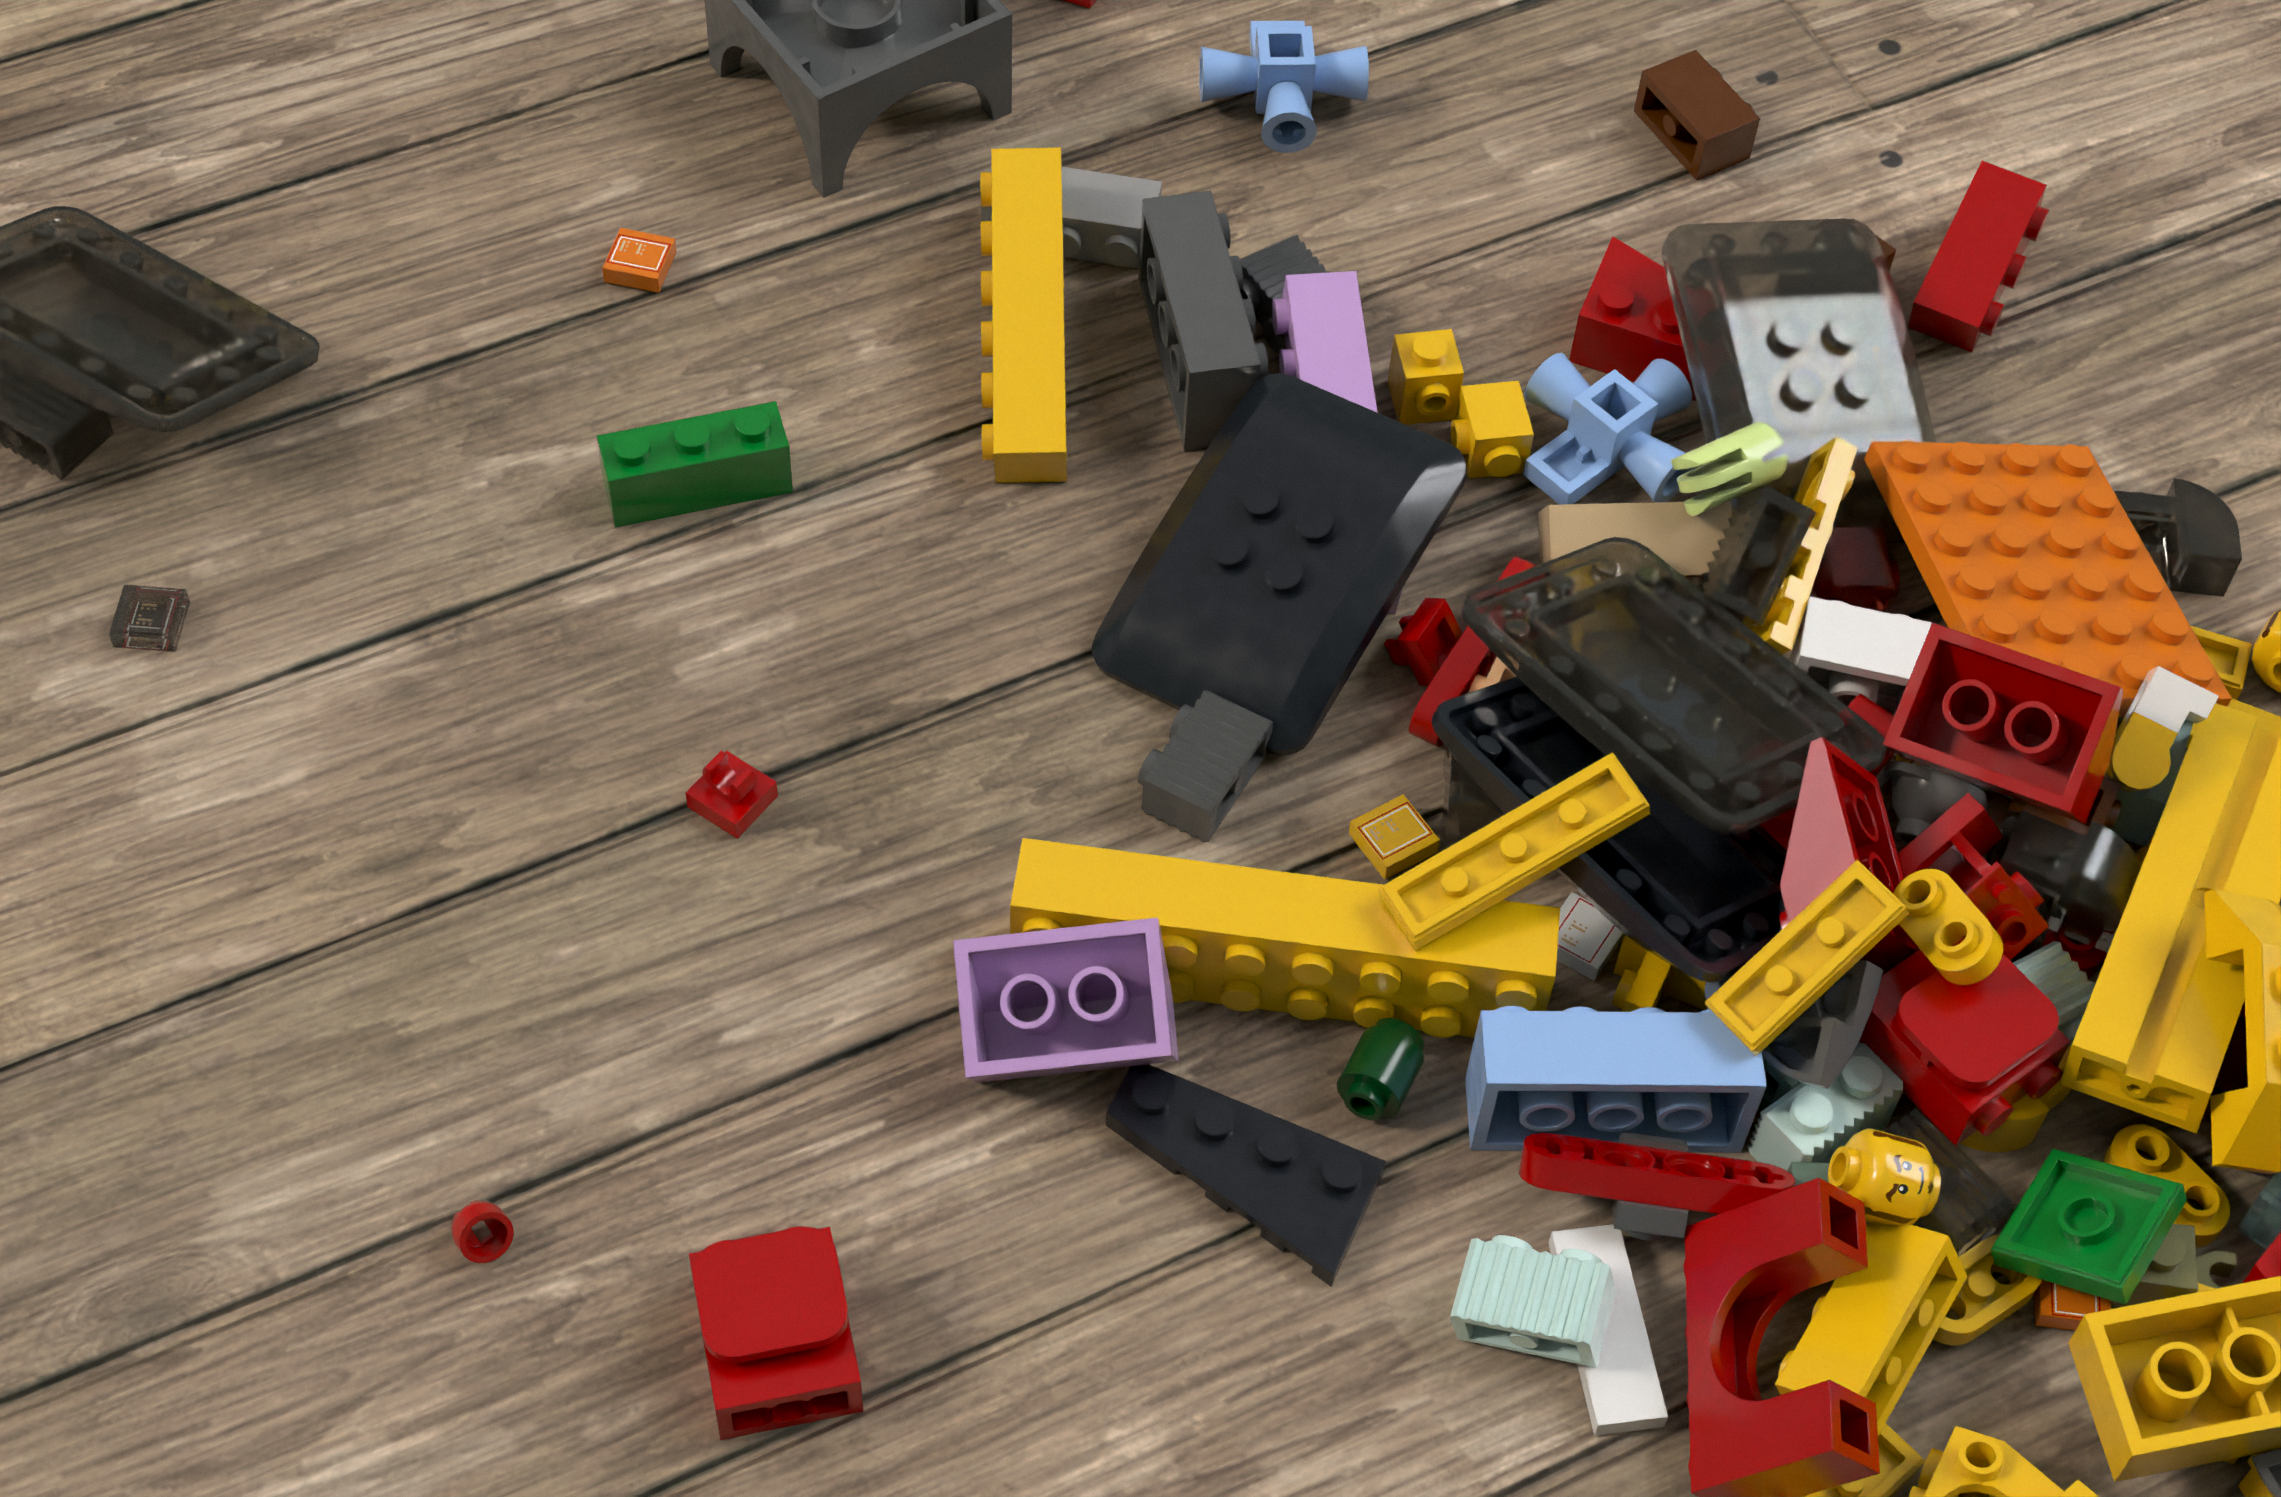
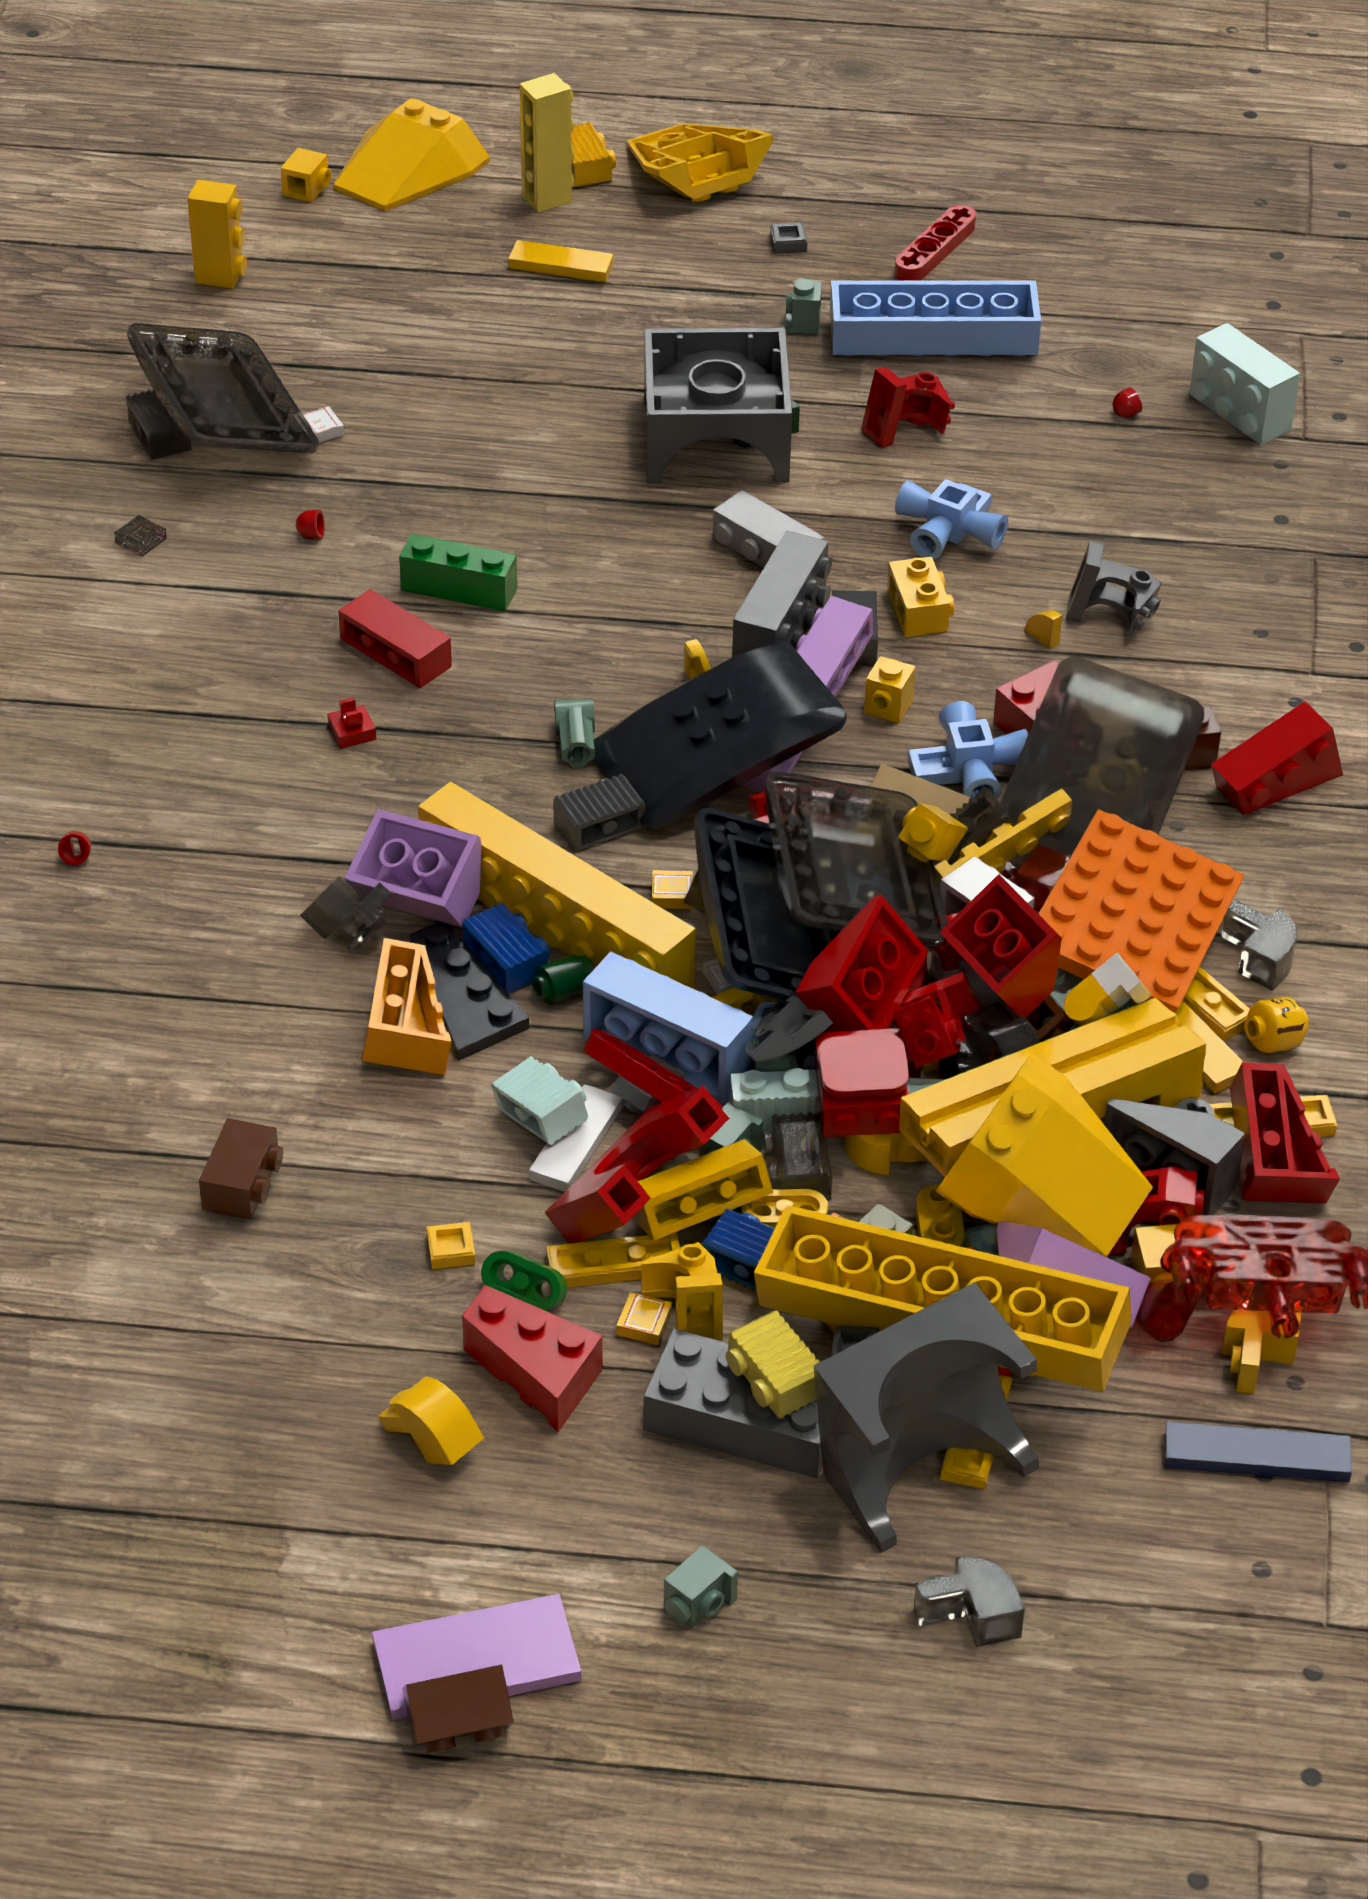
camera: 35 degrees right, 10 degrees down
orange tile [602,227,677,293] -> none
red brick [688,1226,863,1440] -> none
yellow brick [980,147,1067,483] -> none
yellow tile [1378,752,1650,951] -> none
yellow brick [1450,381,1534,478] -> none
reddish brown brick [1634,50,1760,180] -> none
yellowish green arm [1671,422,1787,516] -> none
yellow tile [1704,860,1909,1057] -> none
yellow head [1828,1128,1941,1225] -> none
yellow plate [1893,869,2003,985] -> none
green tile [1990,1149,2187,1304] -> none
none -> red hinge [295,509,325,539]
none -> white tile [297,406,344,445]
none -> clear smoke brick [300,875,392,949]
none -> red brick [338,589,452,688]
none -> light orange wedge [362,938,451,1075]
none -> blue brick [462,902,550,993]
none -> sand green piece [554,698,595,768]
none -> yellow tile [684,639,710,679]
none -> blue brick [703,1209,775,1291]
none -> yellow brick [887,557,955,637]
none -> yellow brick [898,803,968,863]
none -> yellow tile [1025,610,1062,649]
none -> dark grey tile [1066,541,1162,637]

